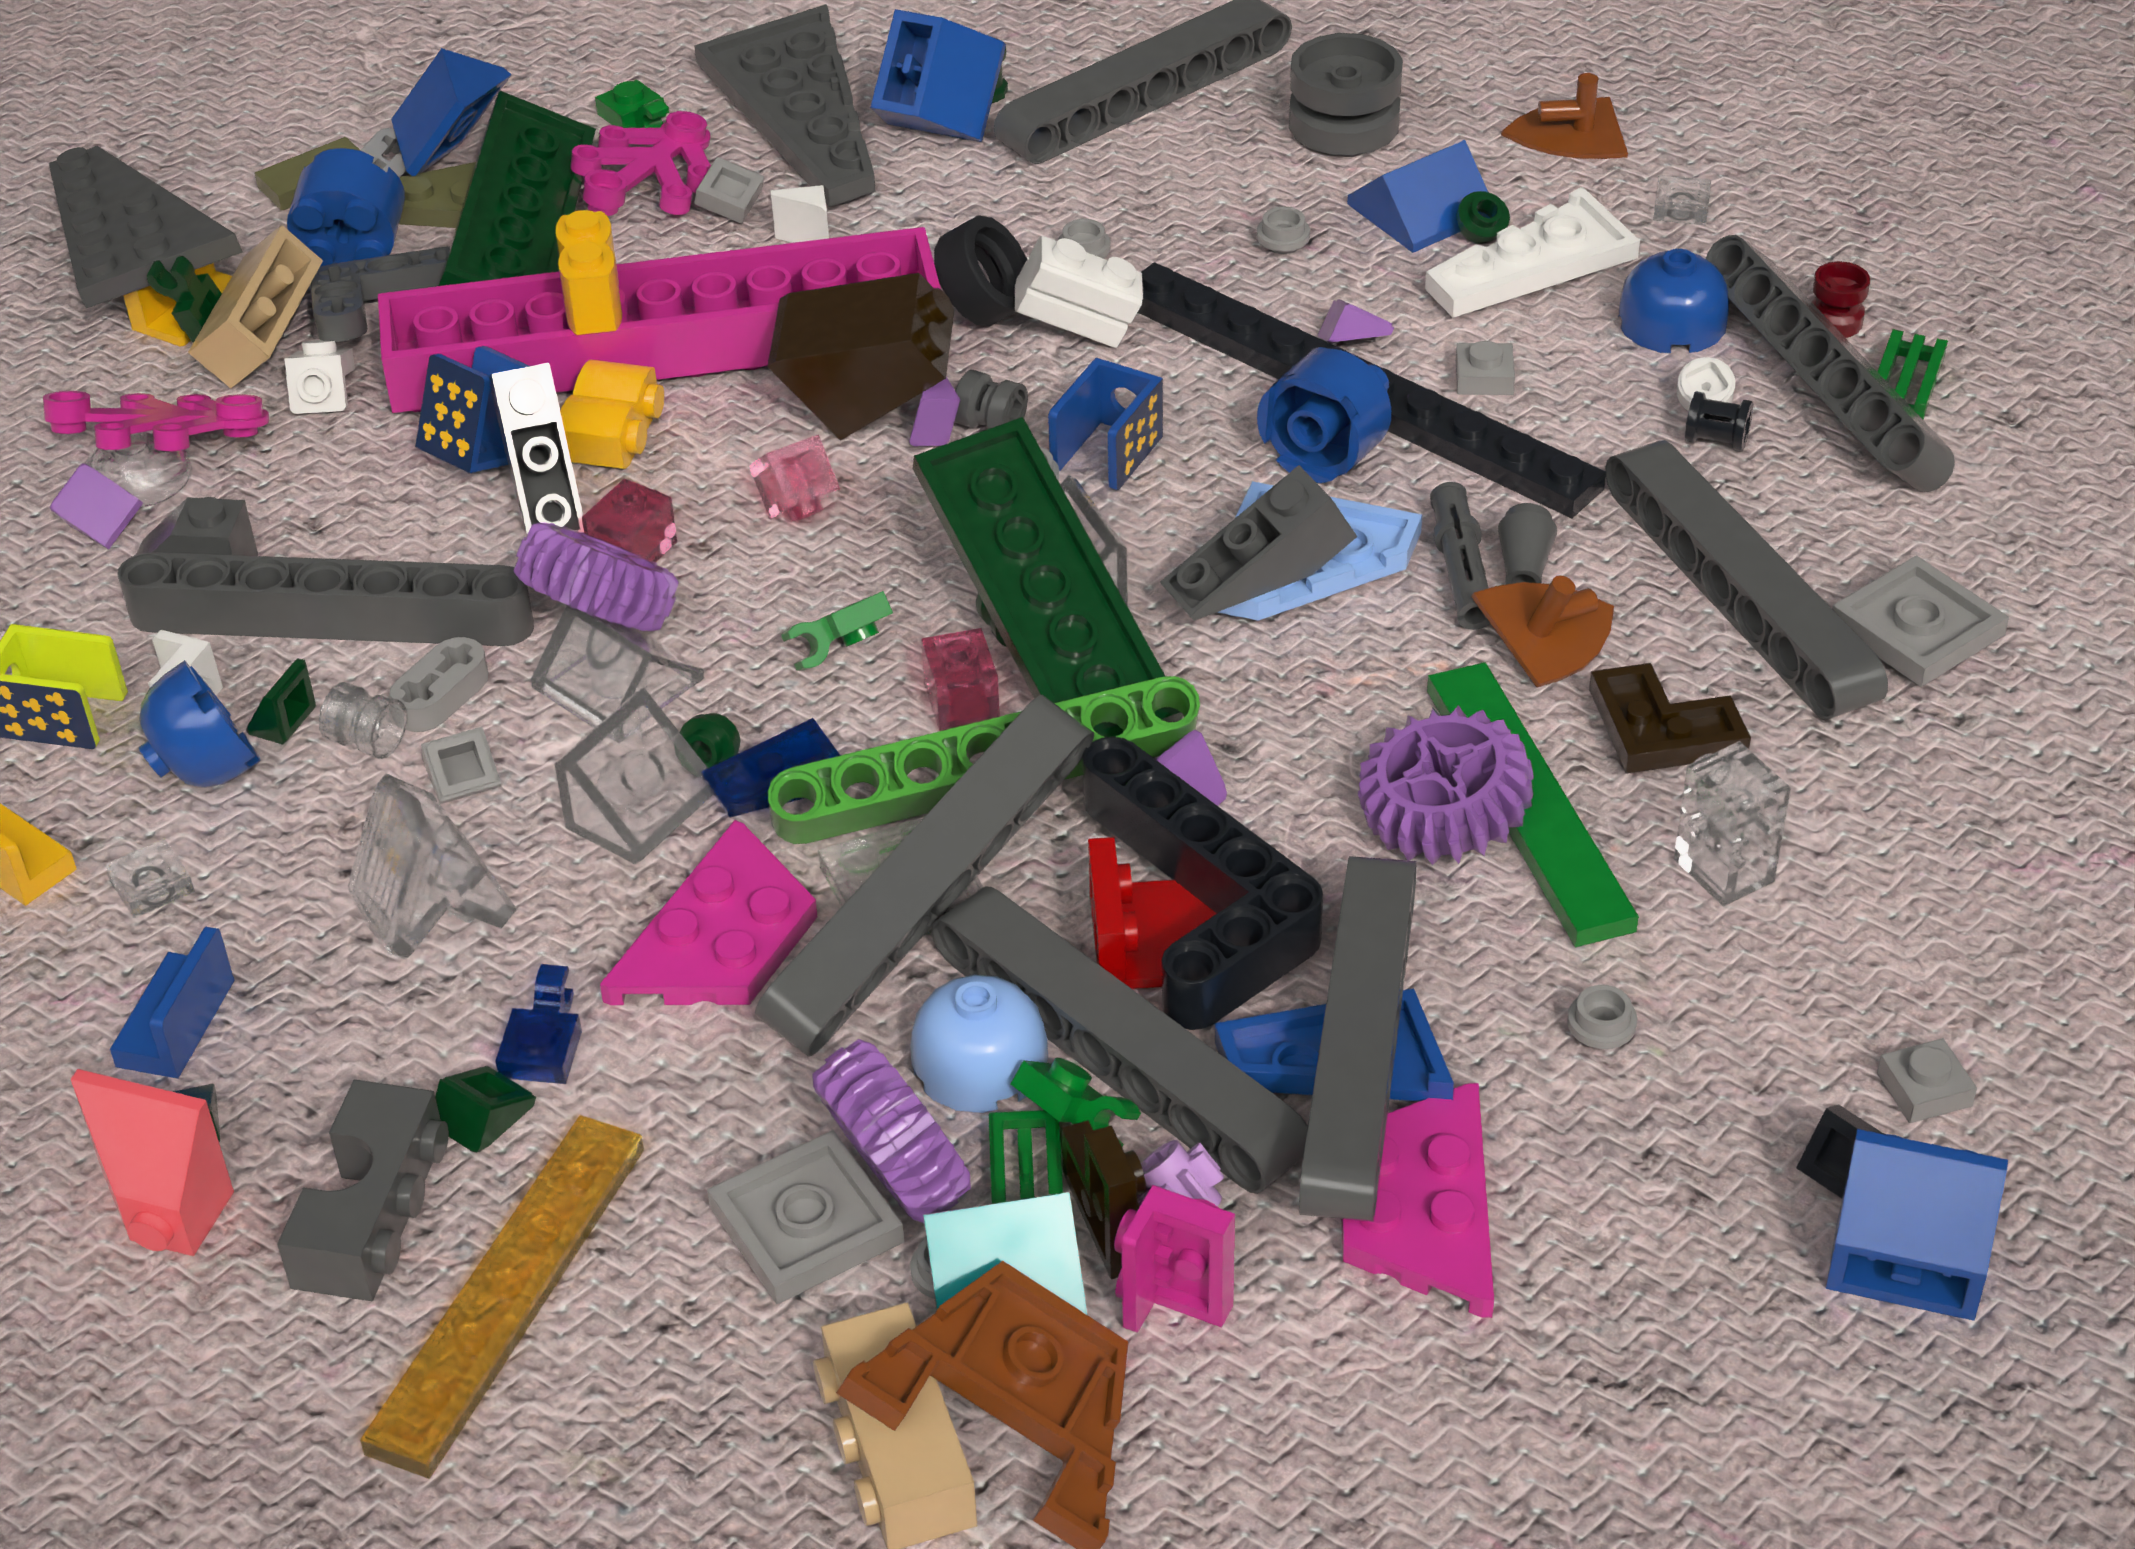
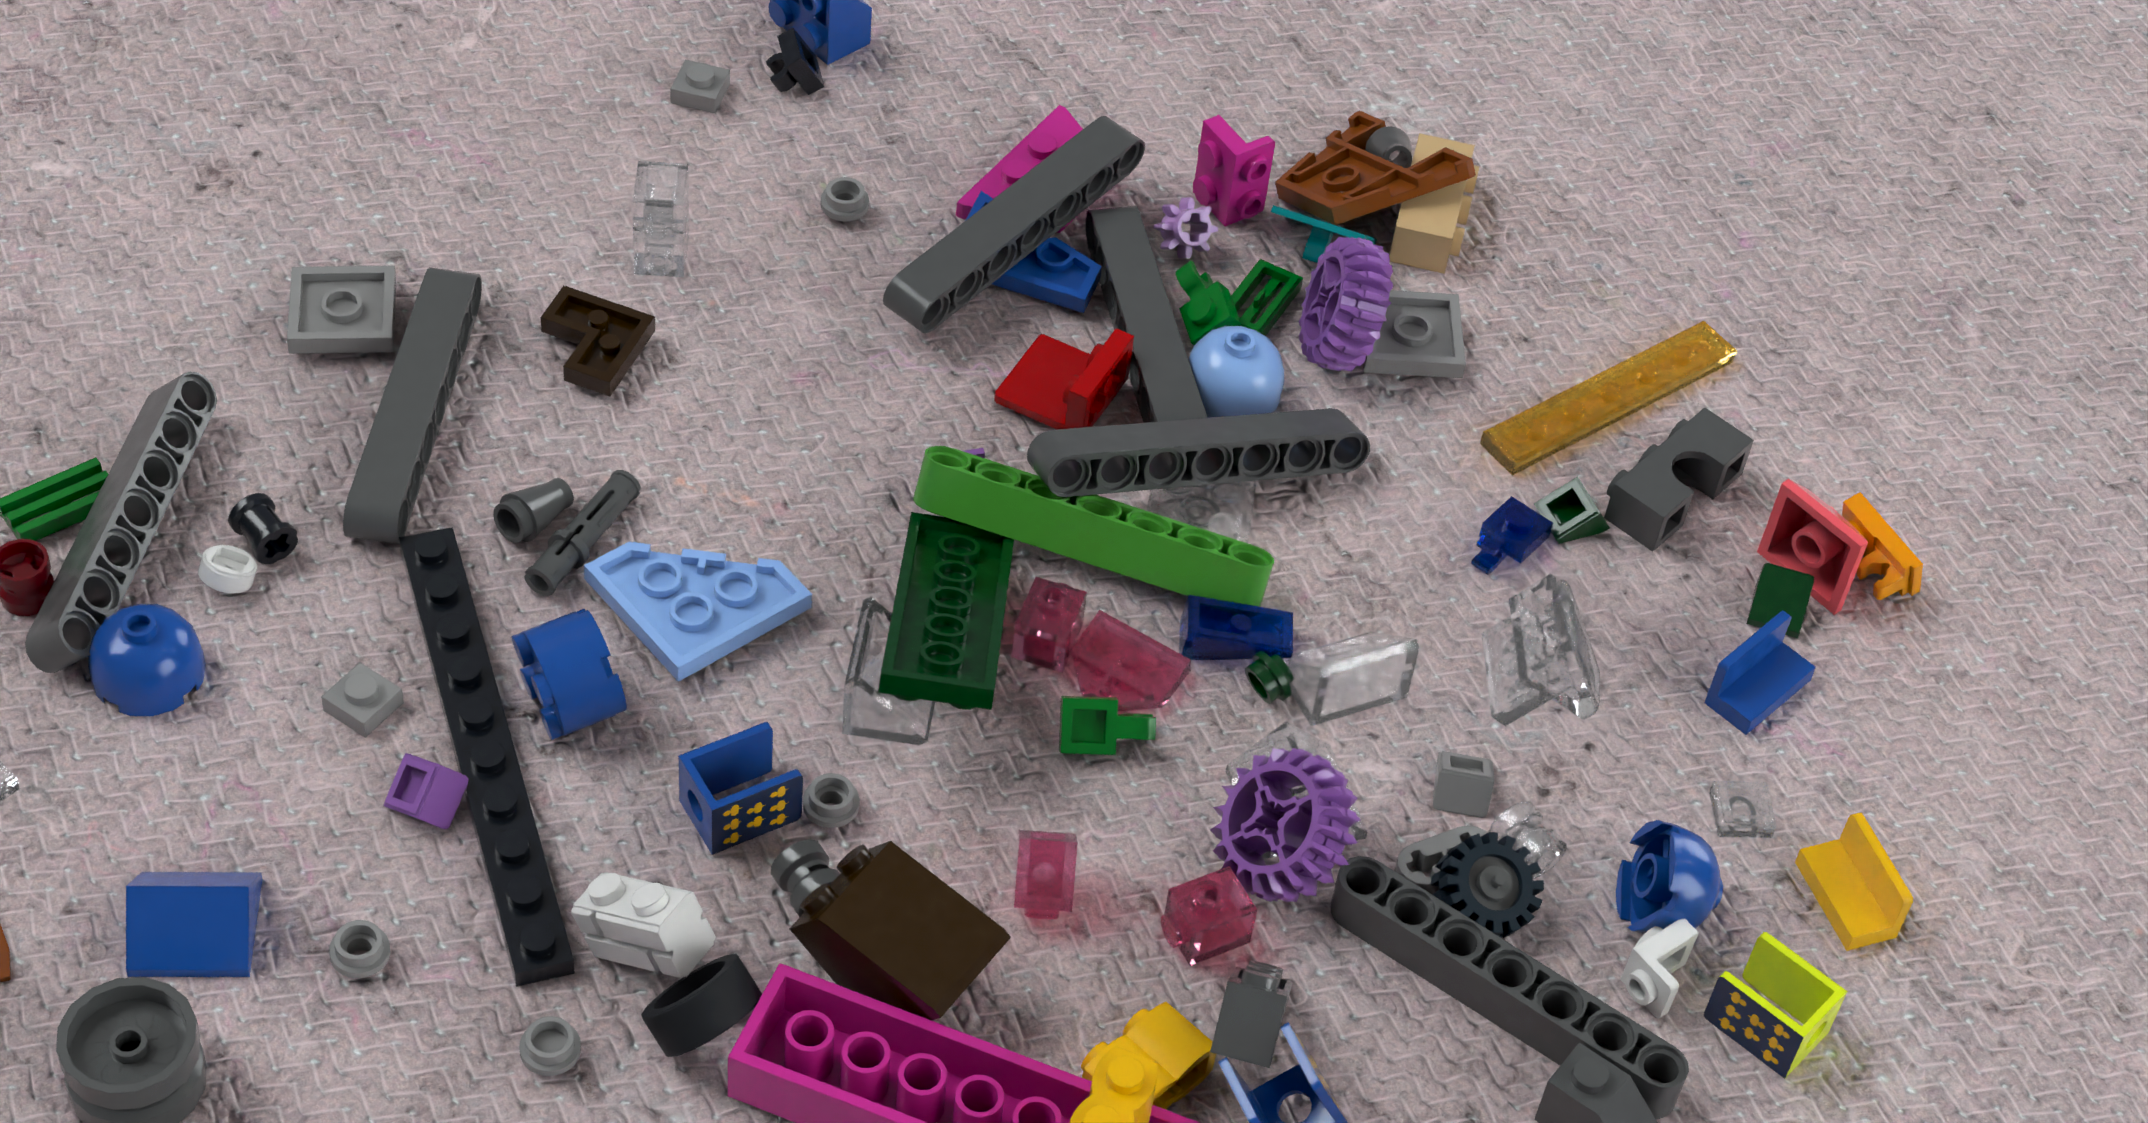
camera: 155 degrees left, 5 degrees up
dark green slope [246,658,316,745] -> none
dark pink wing [600,820,818,1005] -> none
dark brown plate [1061,1120,1146,1279] -> none
black beam [1082,737,1323,1030] -> none
dark grey slope [1160,465,1357,621] -> none
medium lavender gear [1358,705,1534,866] -> none
white wing [1425,187,1640,318] -> none
green tile [1427,662,1639,948] -> none
dark green plate [1456,191,1510,244] -> none
dark orange shield [1471,575,1614,688] -> none
none -> clear pink slope [1070,610,1191,711]
none -> dark grey cone [1365,126,1412,168]
none -> black wheel [1431,832,1544,938]
none -> light orange plate [1842,492,1923,600]

